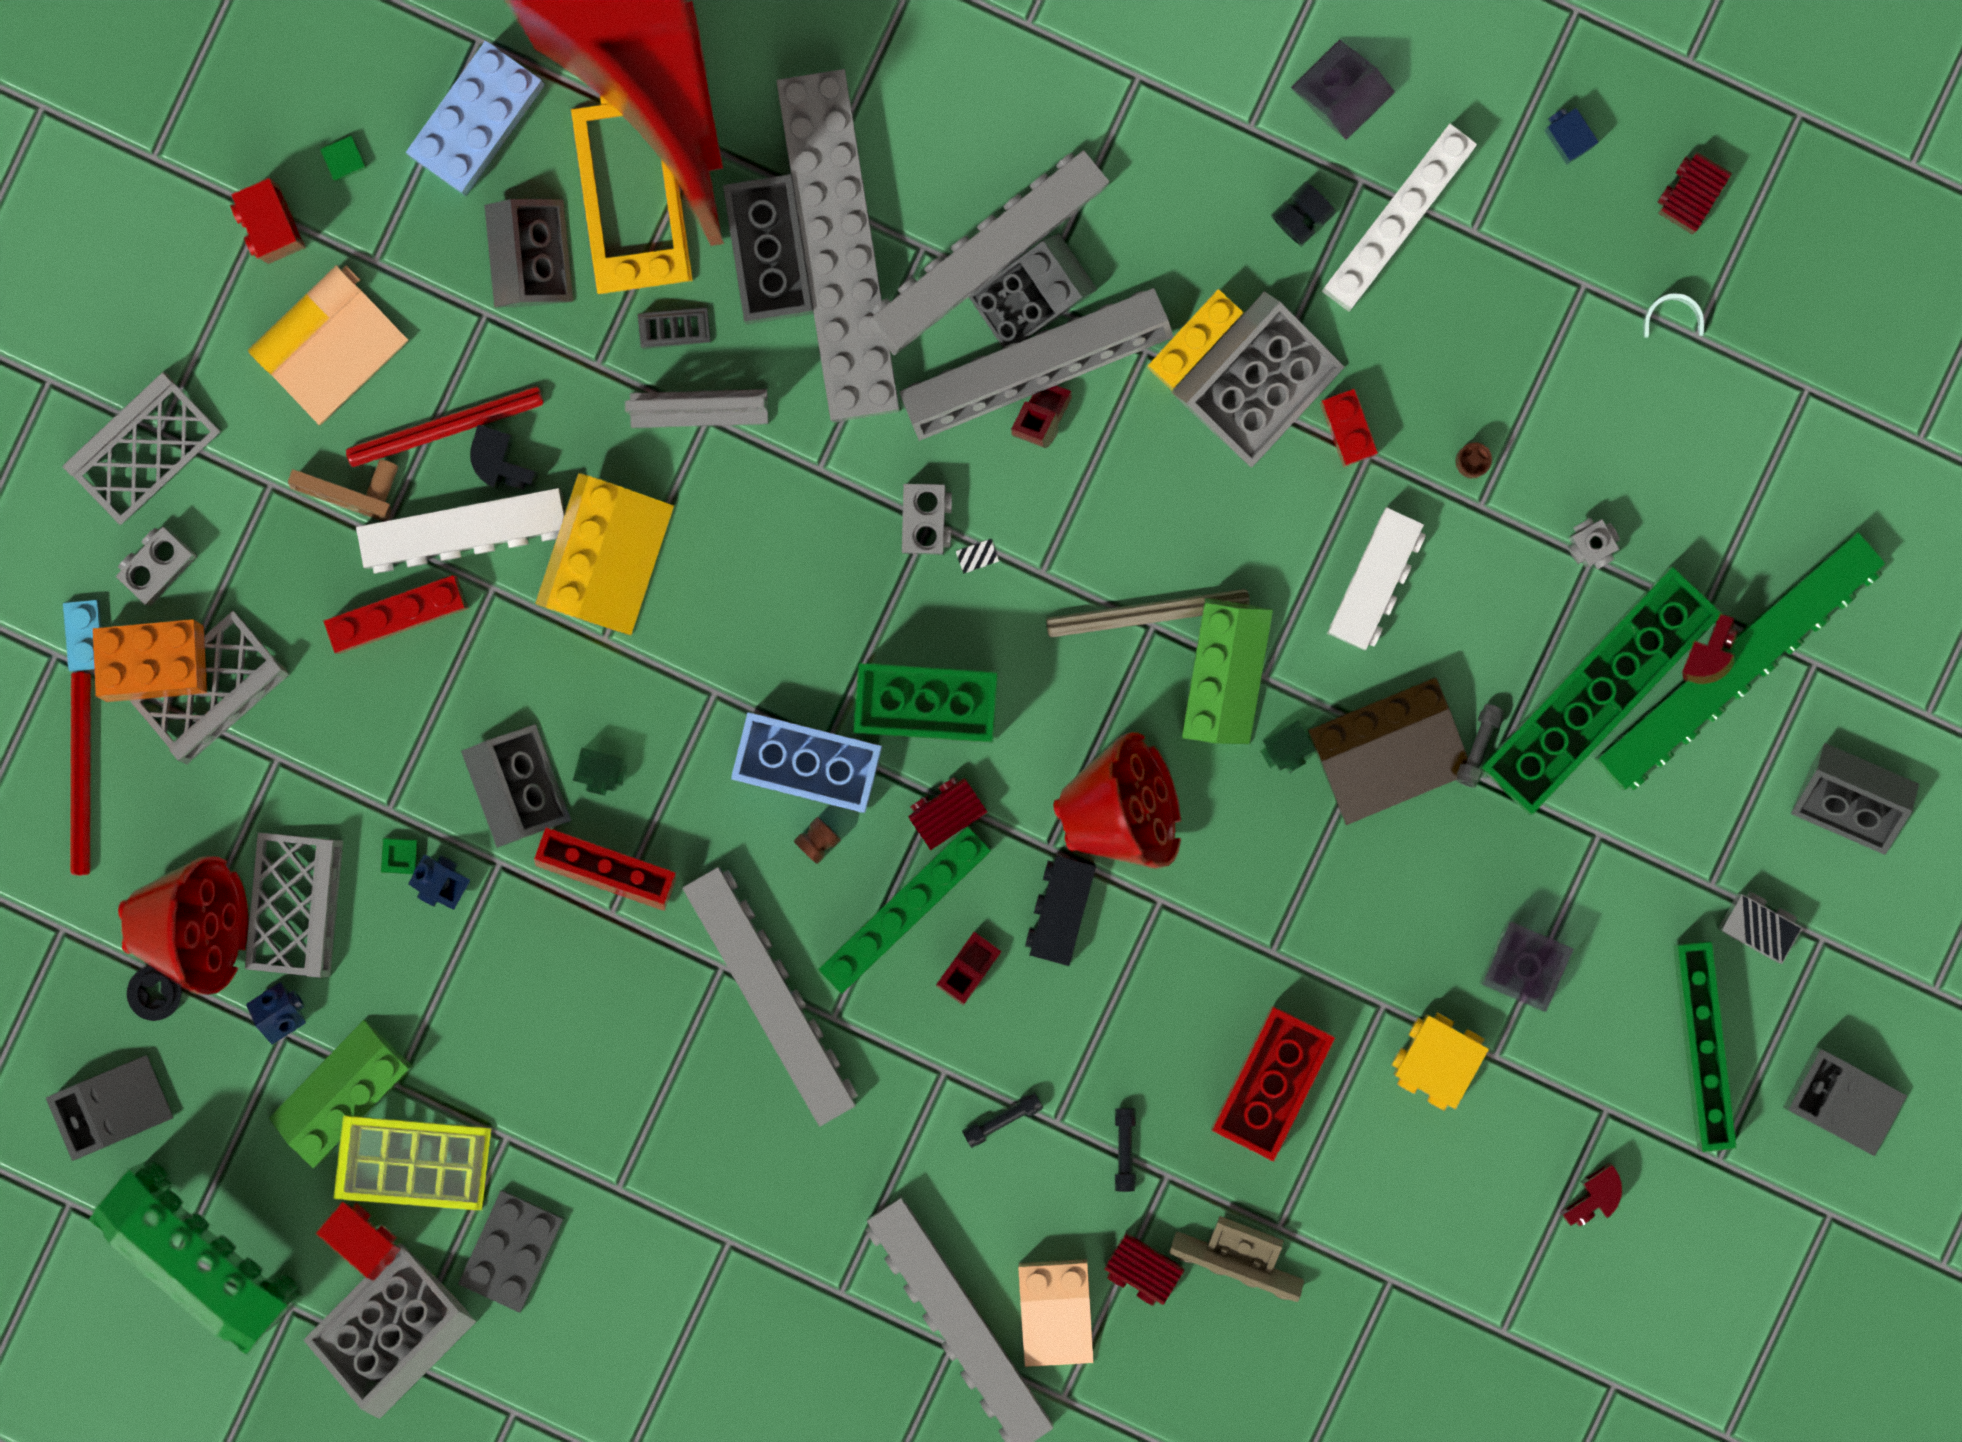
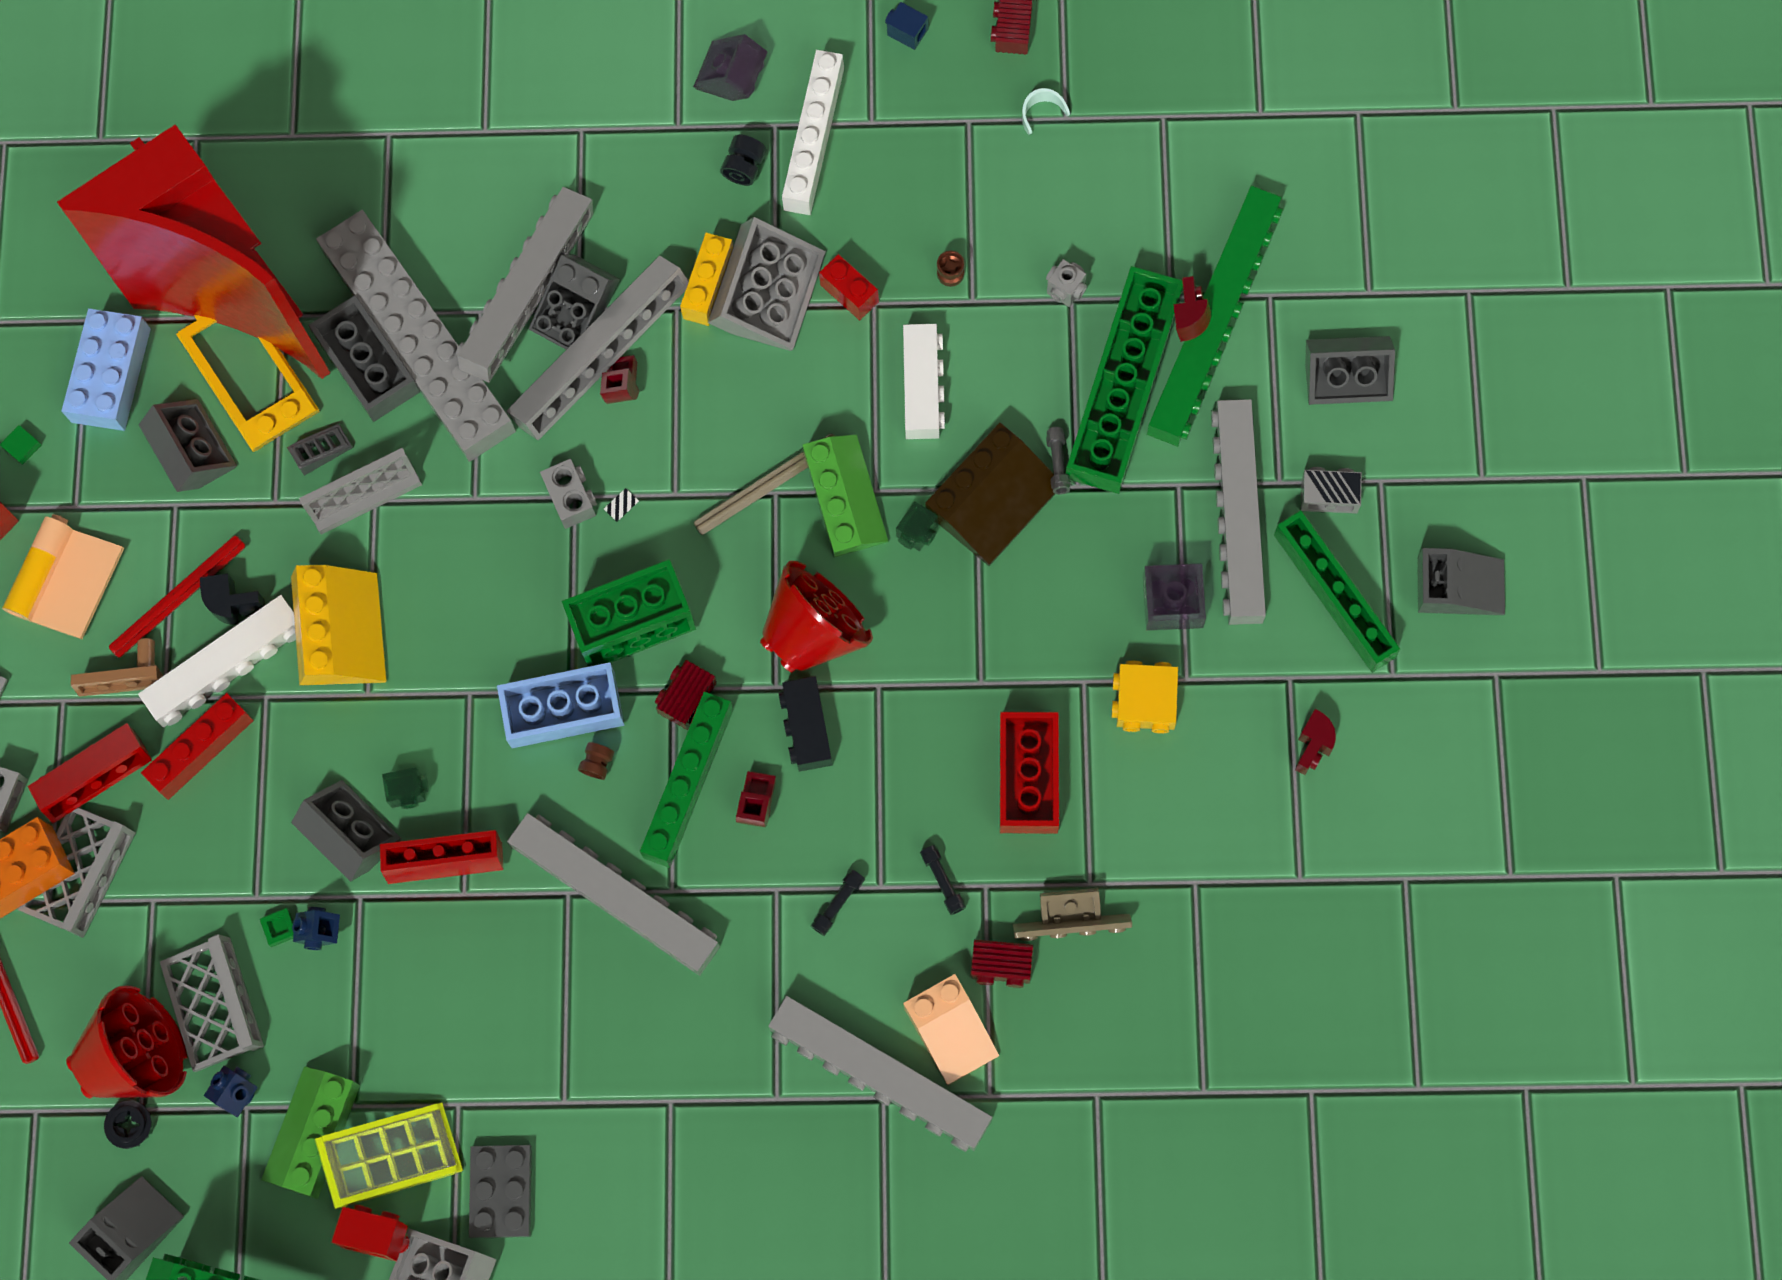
camera: 20 degrees left, 15 degrees down
none -> red brick [27,723,152,823]
none -> light grey brick [1211,399,1266,625]

